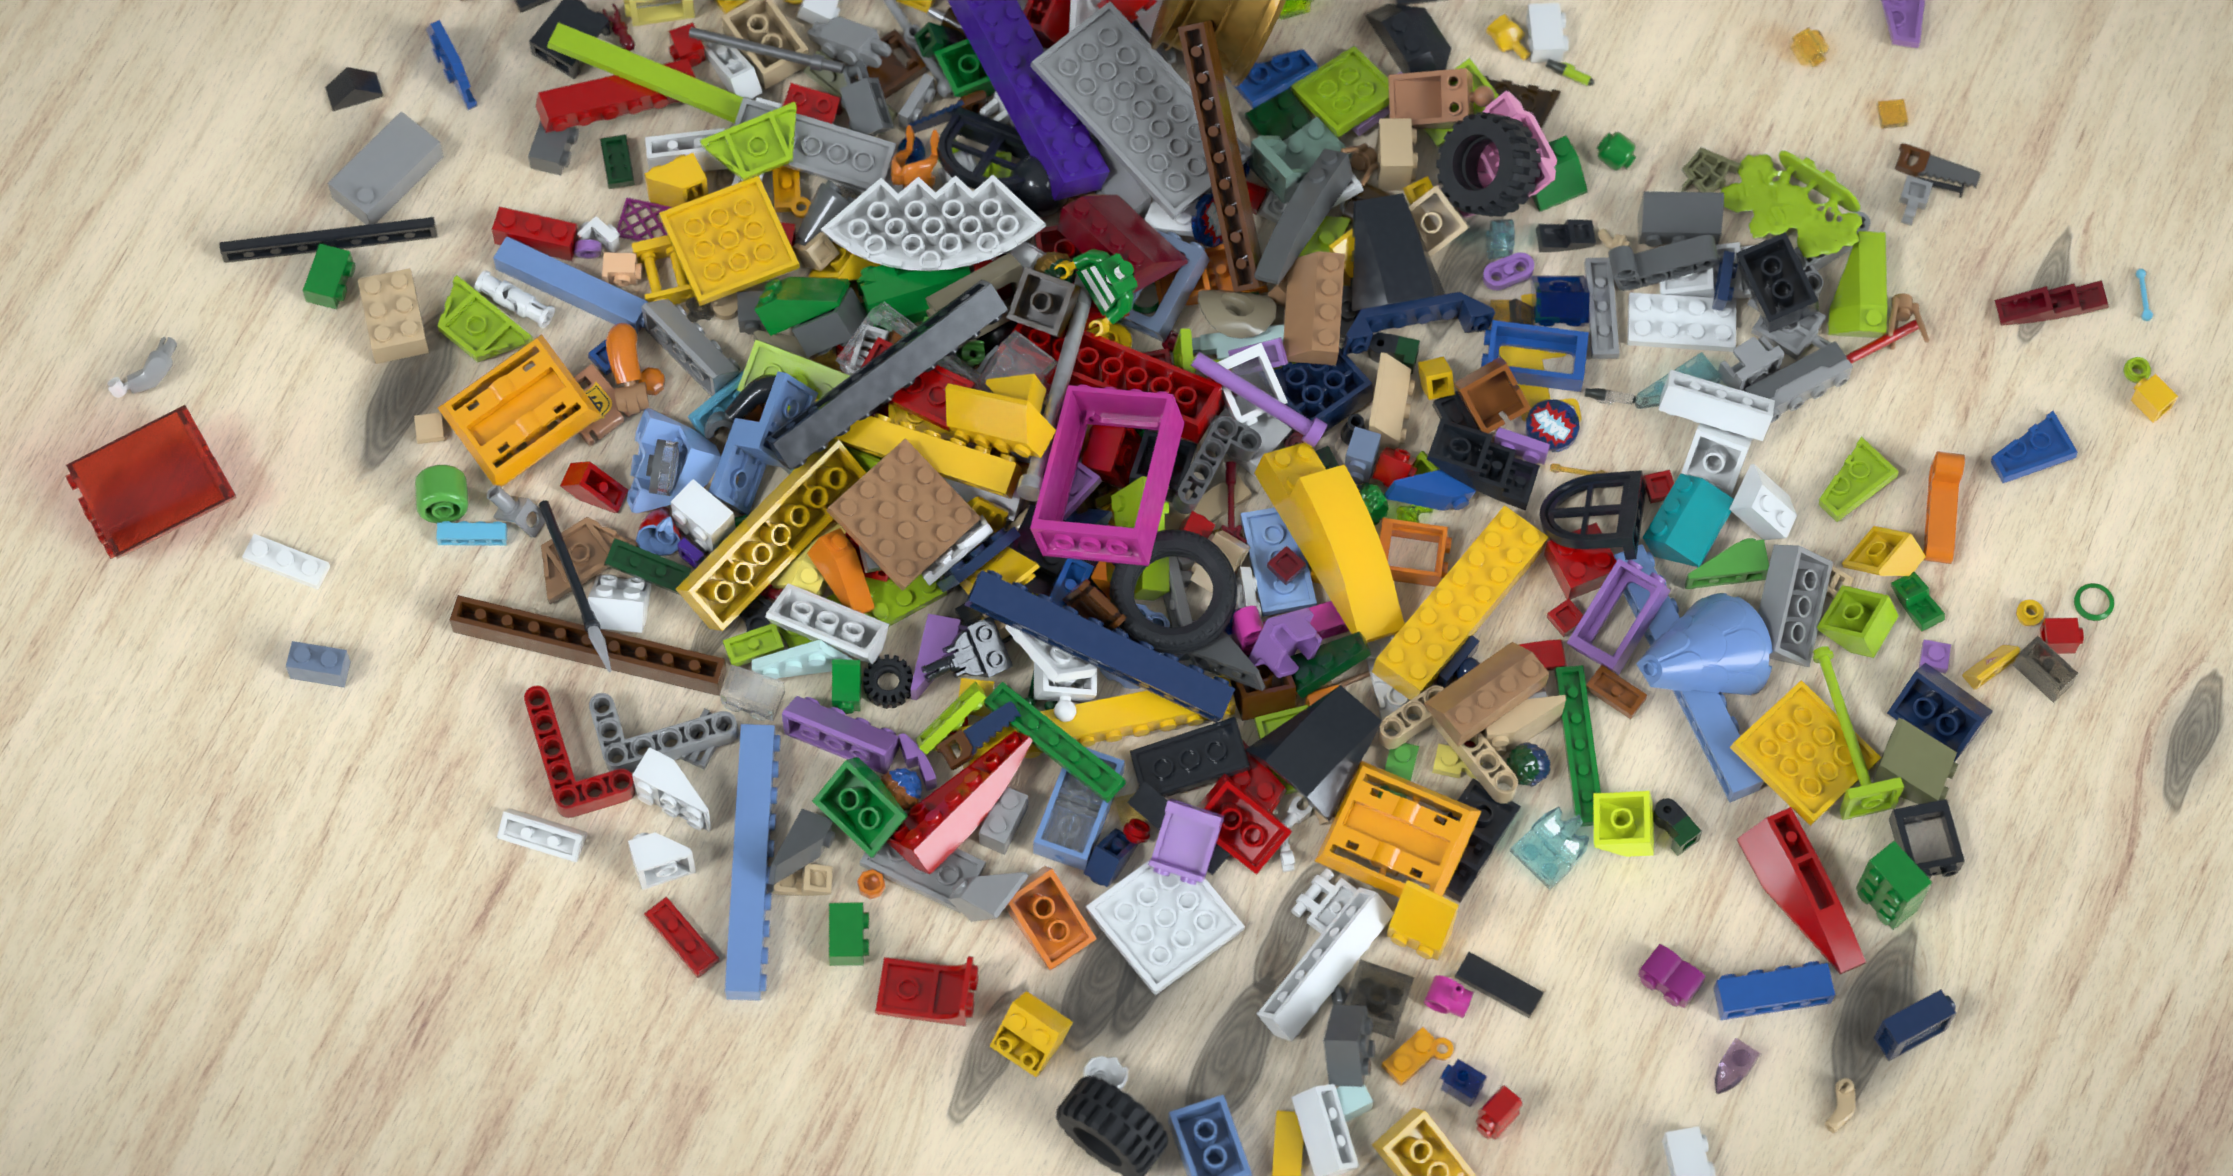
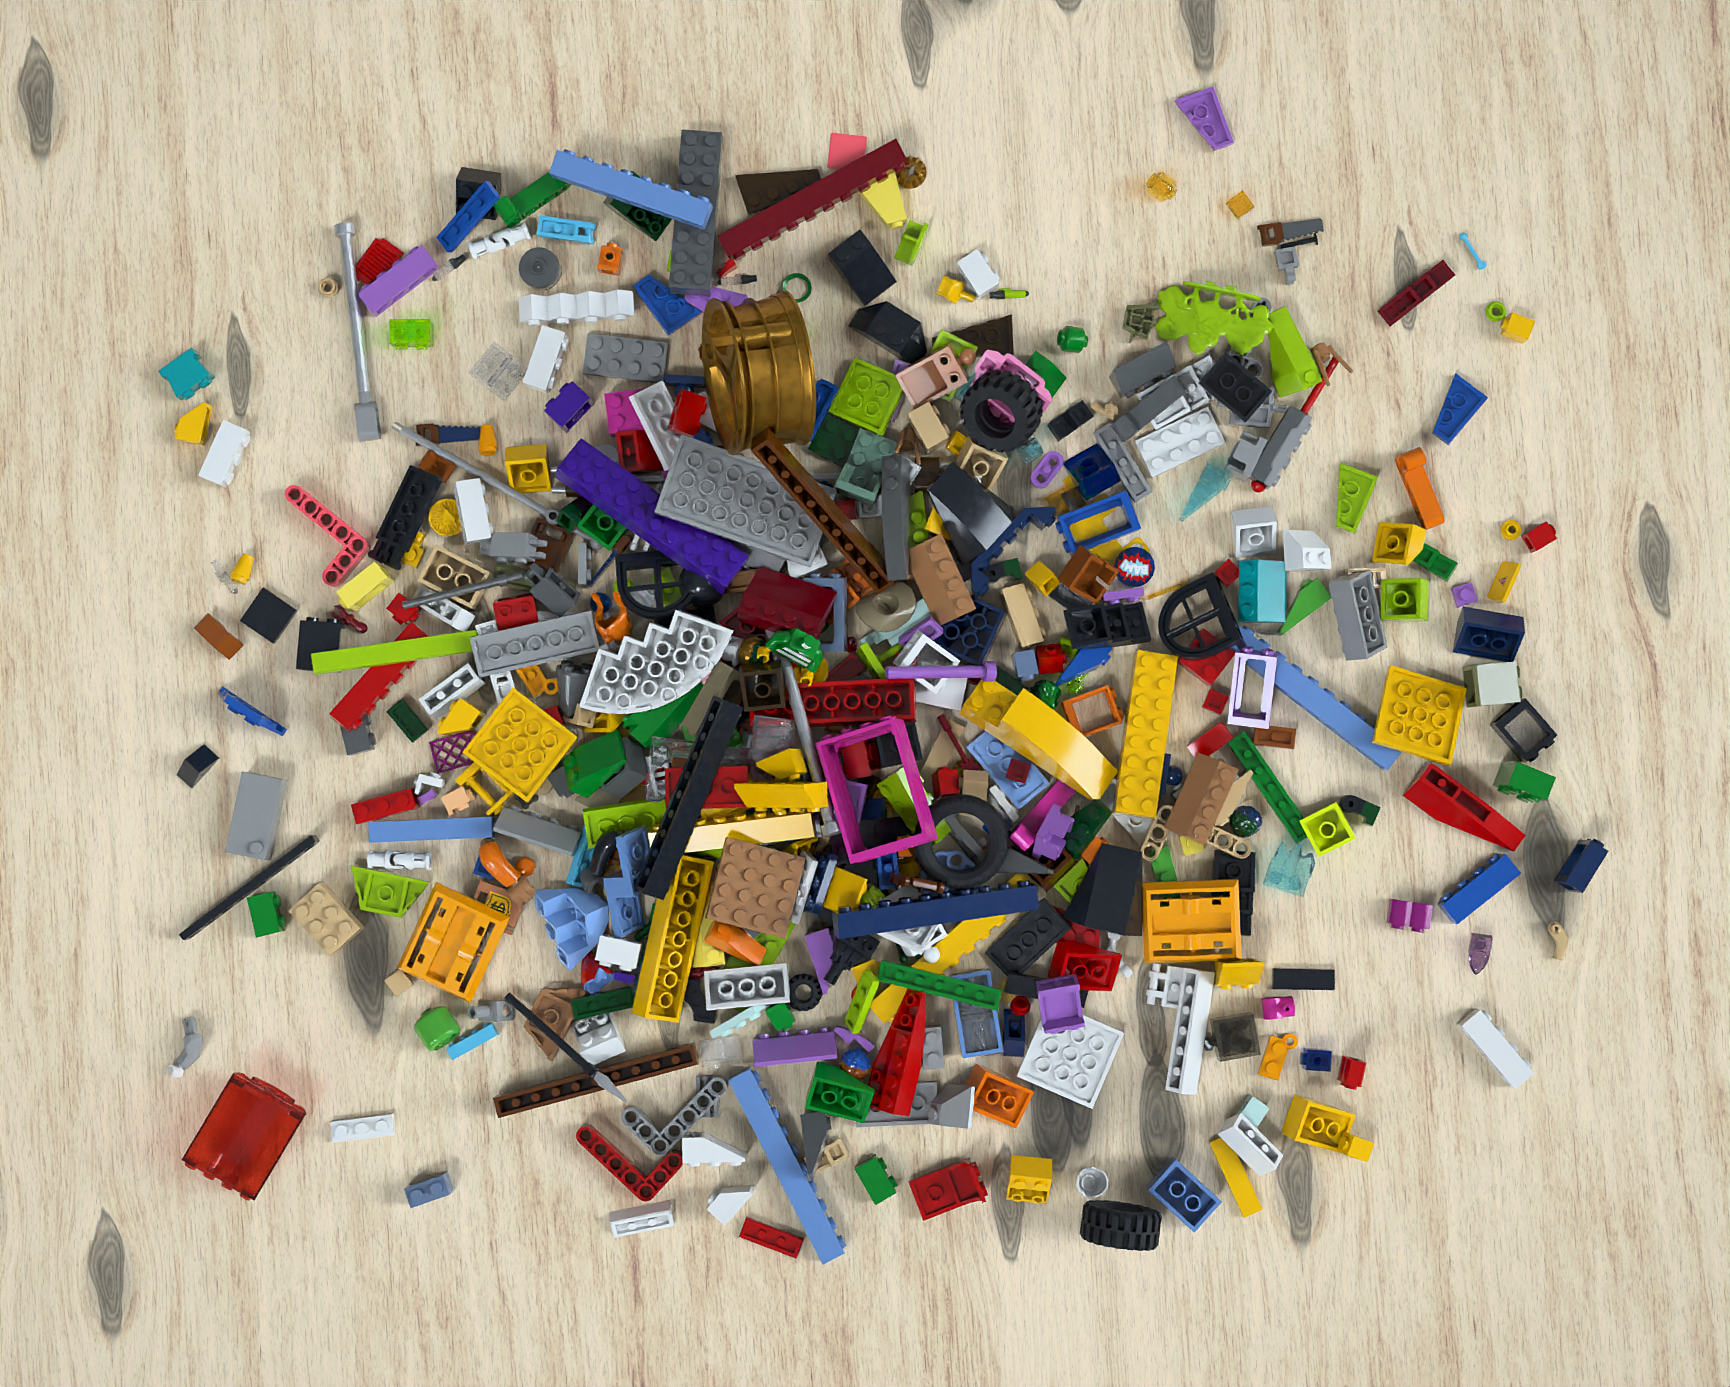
camera: 30 degrees left, 20 degrees up
red slope [560,461,628,513] -> none
clear piece [646,439,679,496] -> none
lime wing [700,102,796,181] -> none
lime plate [723,624,785,668] -> none
orange tile [857,869,885,899] -> none
piece [935,701,1021,770] -> none
dark grey beam [1172,416,1262,514] -> none
clear blue tile [1191,193,1223,247] -> none
dark grey brick [1323,1005,1376,1087] -> none
black cone [1341,414,1366,446] -> none
clear piece [1585,388,1638,404] -> none
medium blue cone [1636,593,1773,695] -> none
white brick [1659,370,1775,441] -> none
dark blue plate [1712,251,1738,311] -> none
lime tile [1813,646,1904,821] -> none
clear smoke brick [2013,636,2079,703] -> none
green piece [2074,583,2114,621] -> none

